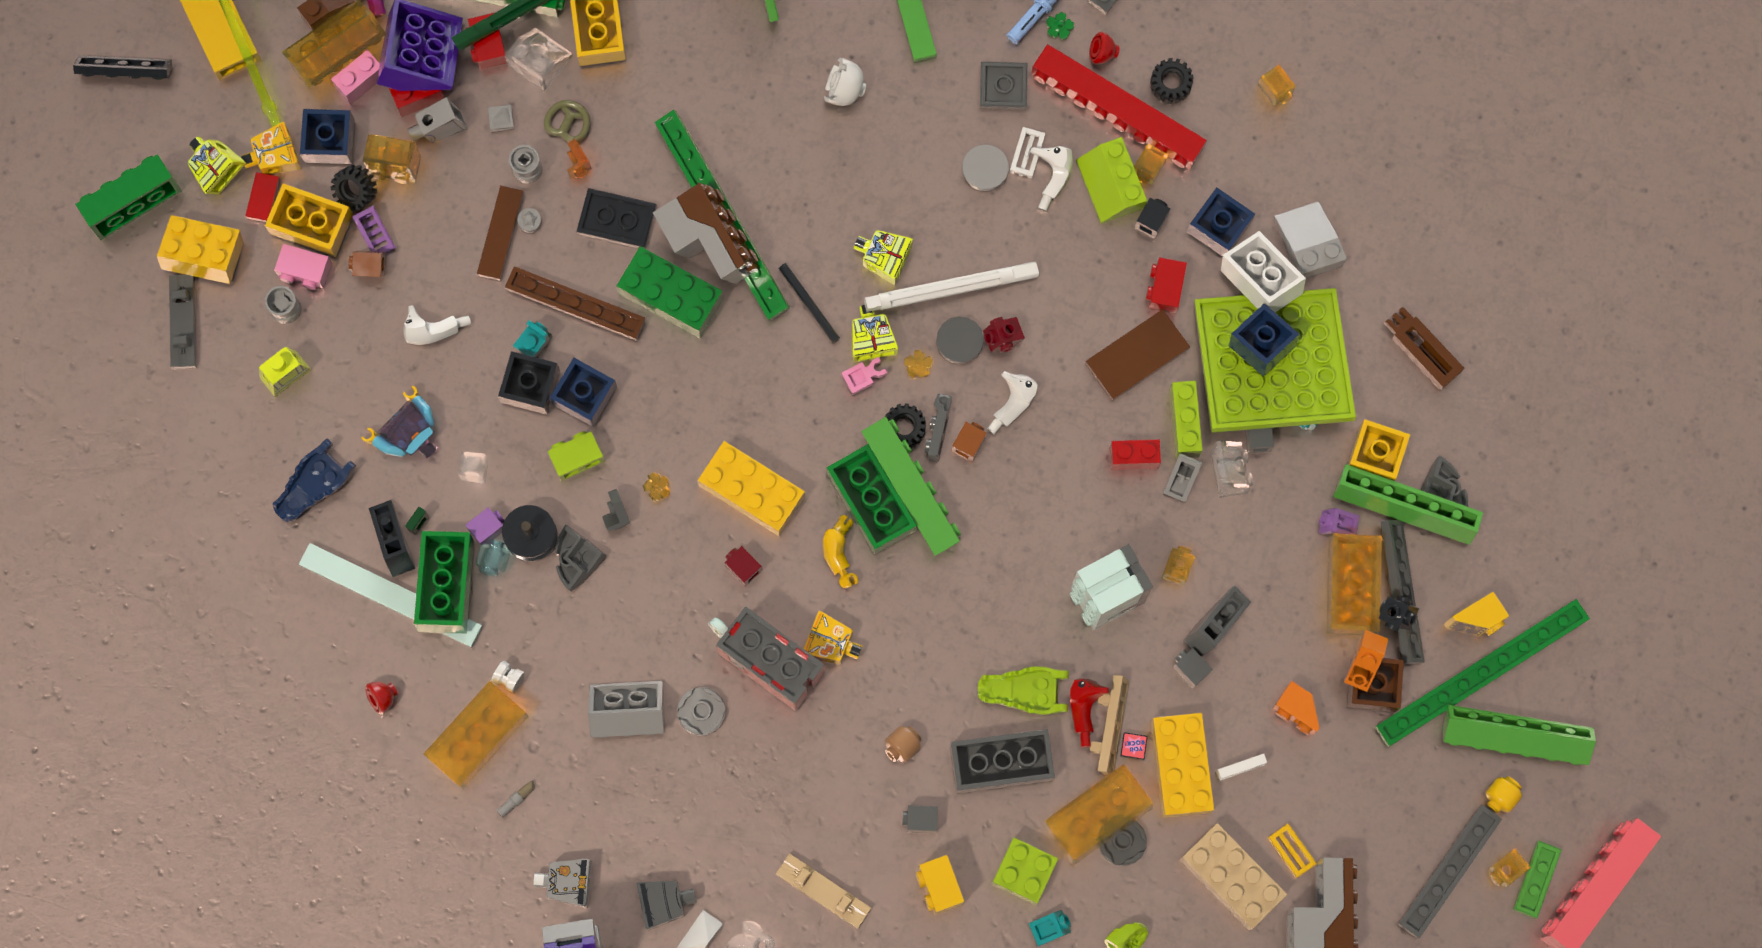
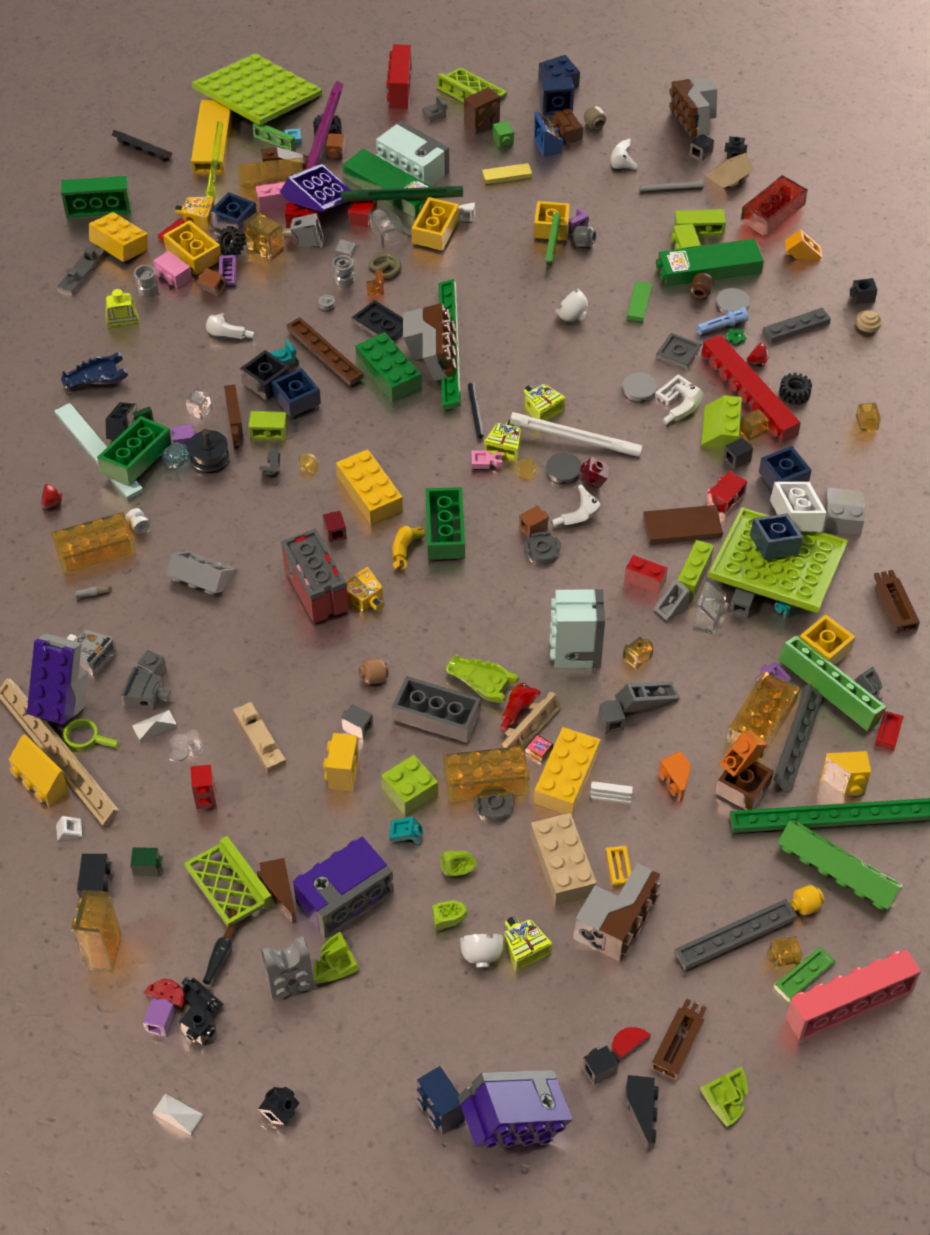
camera: 30 degrees right, 25 degrees down
torso [188,137,246,195] -> none
torso [361,386,437,459] -> none
reddish brown tile [477,185,524,281] -> none
dark grey brick [555,524,606,591] -> none
light grey tile [677,687,726,736] -> none
bright green brick [861,417,961,556] -> none
black tyre [885,403,926,448] -> none
dark grey hinge [925,394,952,462] -> none
black brick [1378,595,1419,632] -> none
none -> dark grey brick [137,650,167,678]
none -> reddish brown hinge [224,384,244,446]
none -> dark grey tile [524,532,561,564]
none -> red tile [875,711,904,751]

